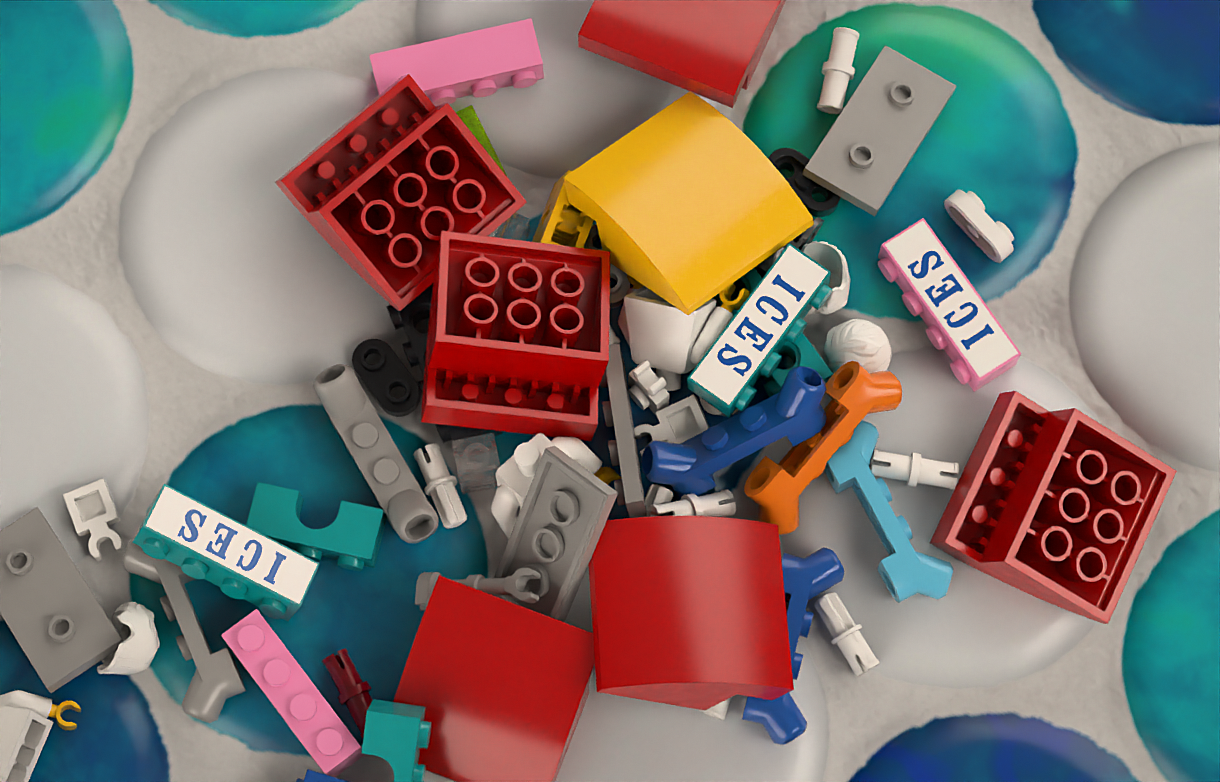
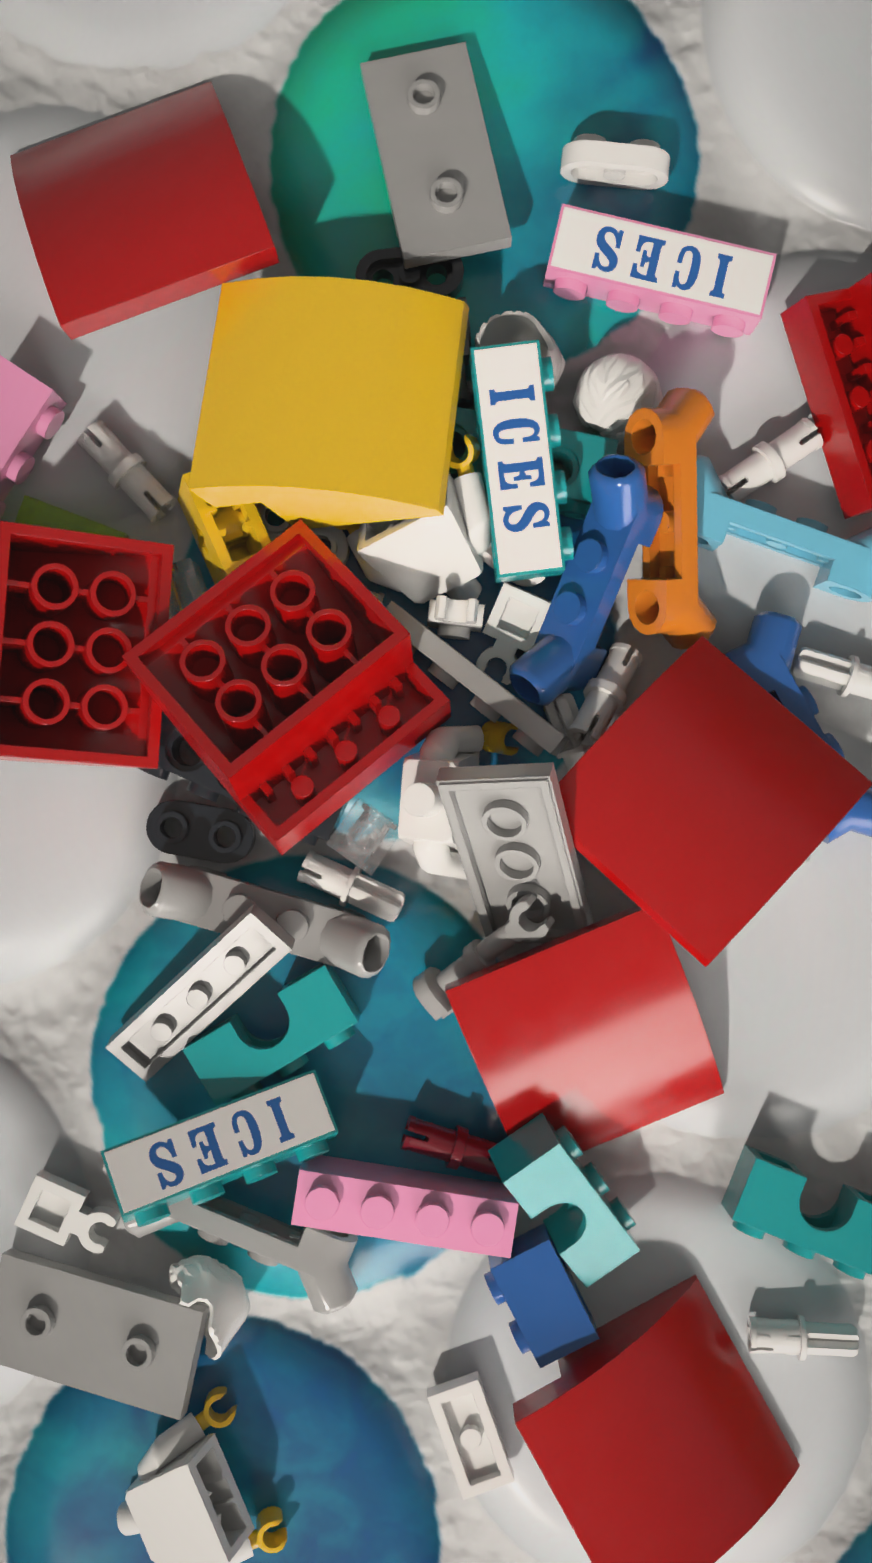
camera: 45 degrees left, 15 degrees up
white pin [817,27,860,114] -> none
none -> white pin [77,420,177,523]
none -> plate [105,903,295,1082]

